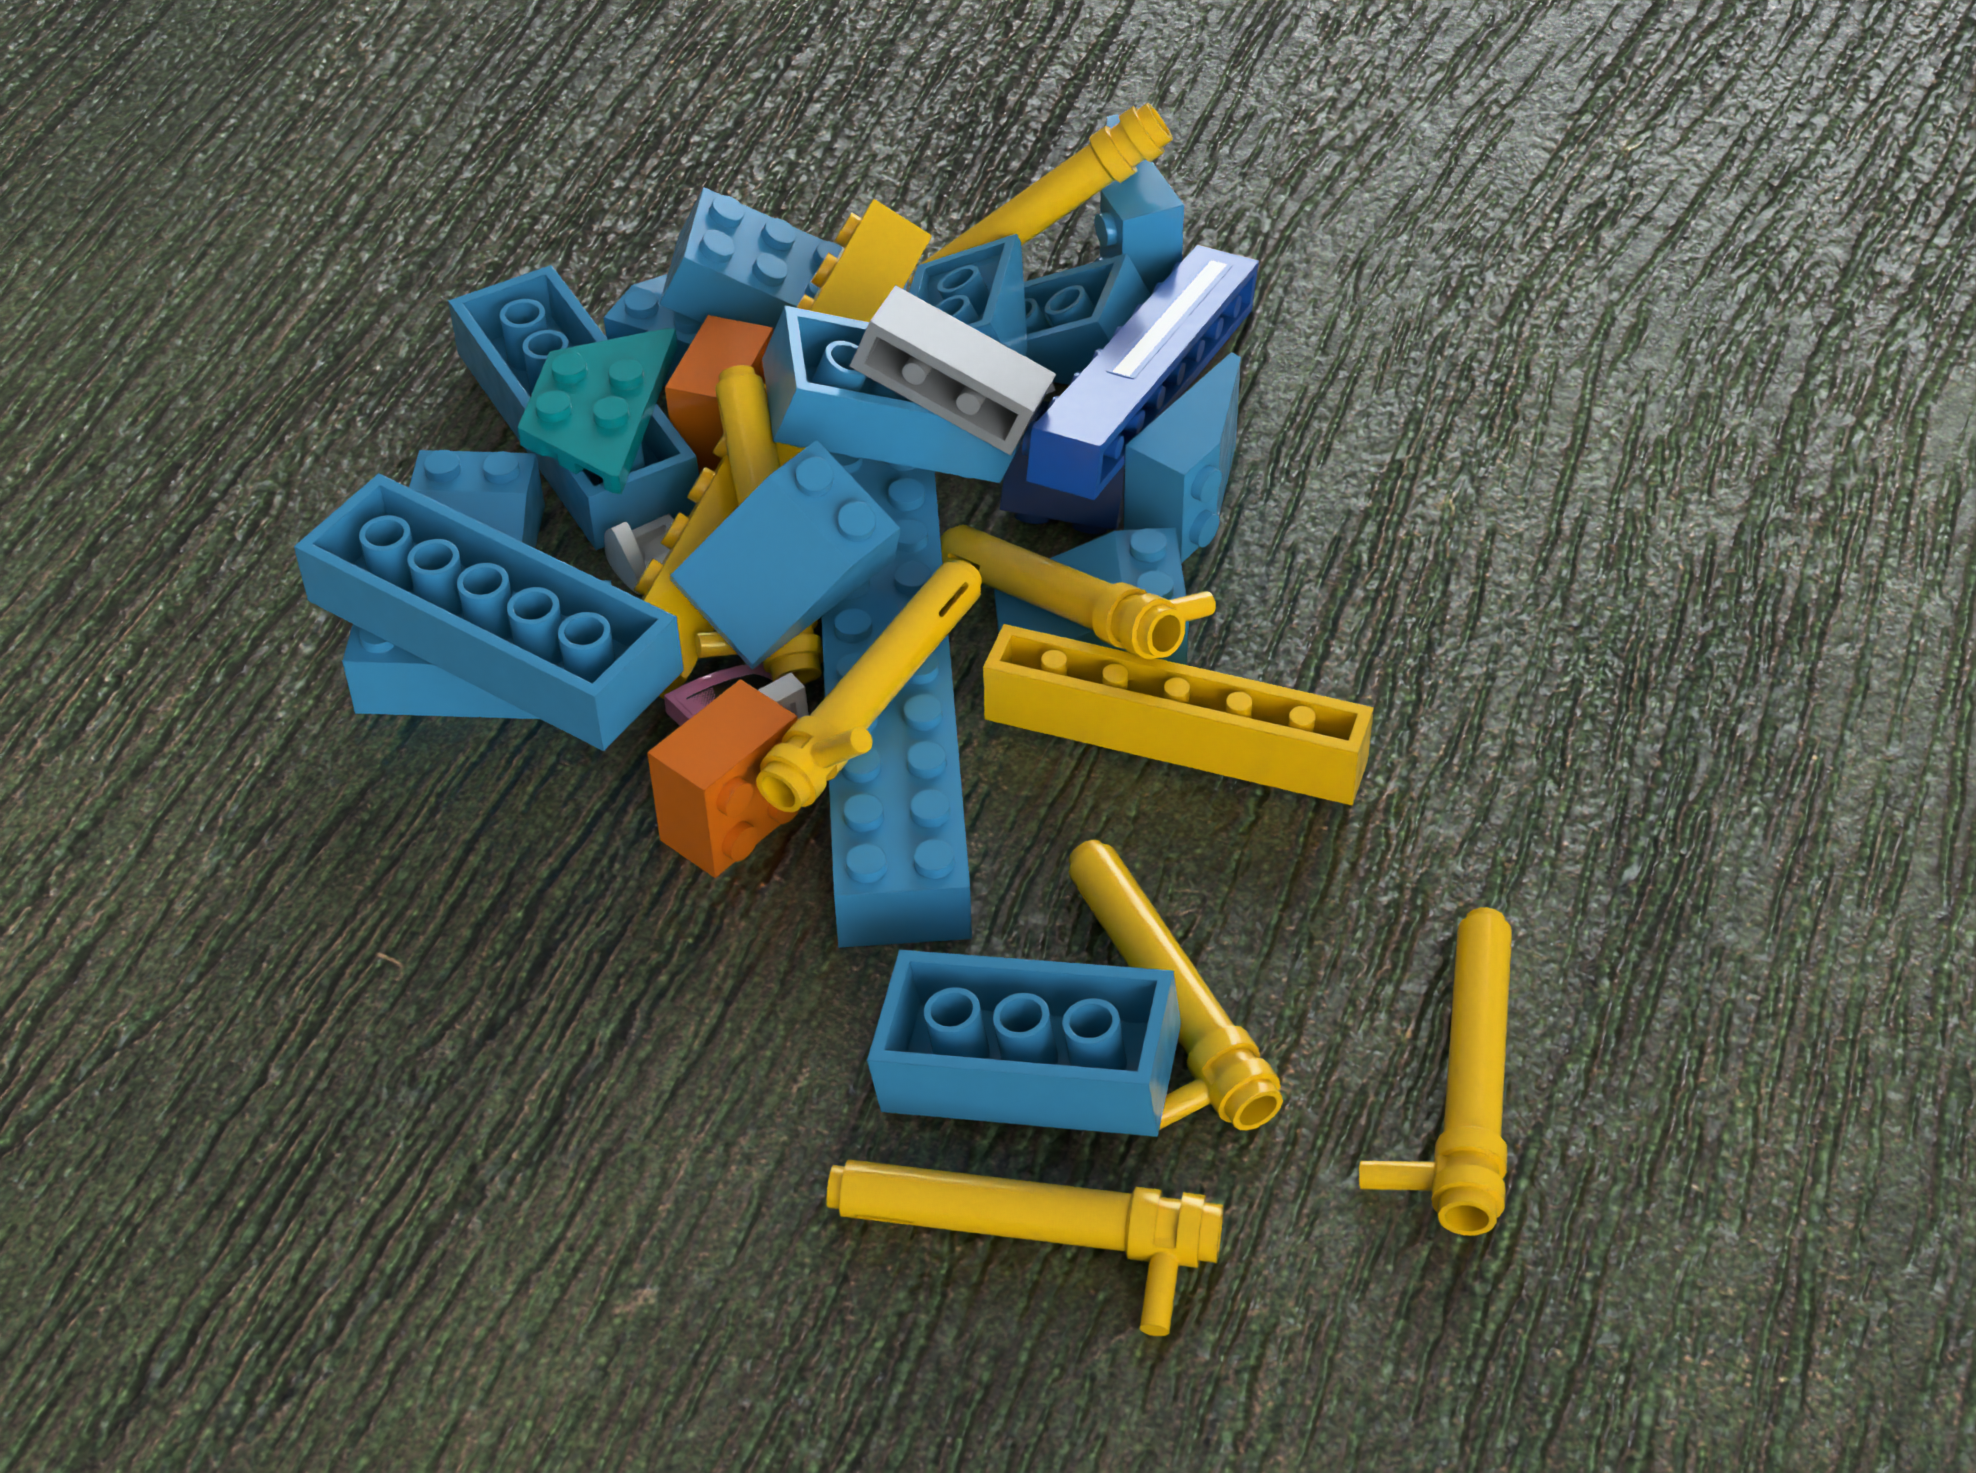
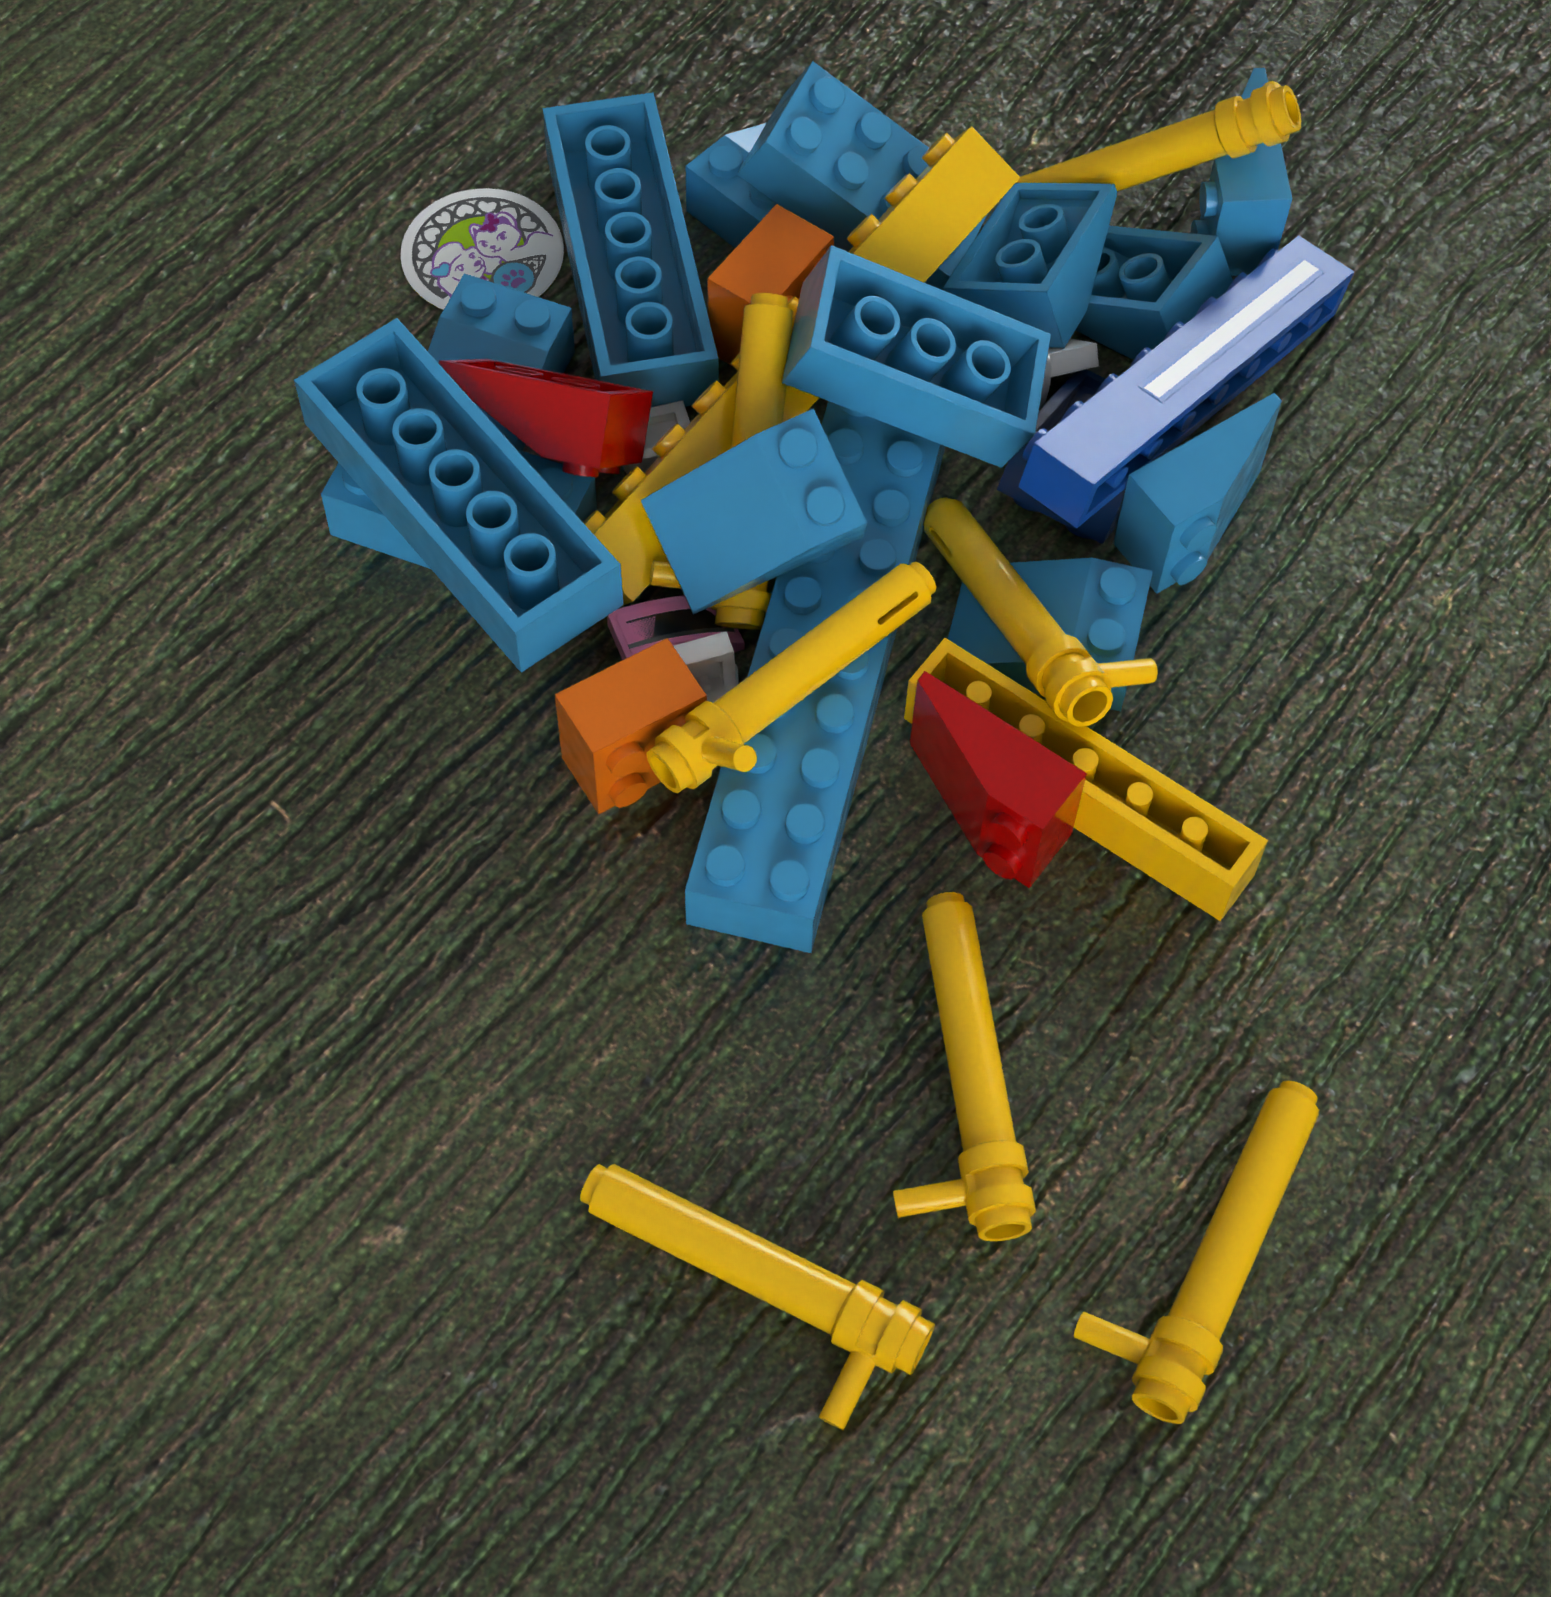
camera: 15 degrees right, 15 degrees up
teal wing [517,328,678,494] -> none
light grey brick [849,285,1056,456] -> none
dark azure brick [867,950,1181,1137] -> none
none -> sticker [401,188,564,310]
none -> red slope [439,359,653,477]
none -> red slope [910,671,1087,888]

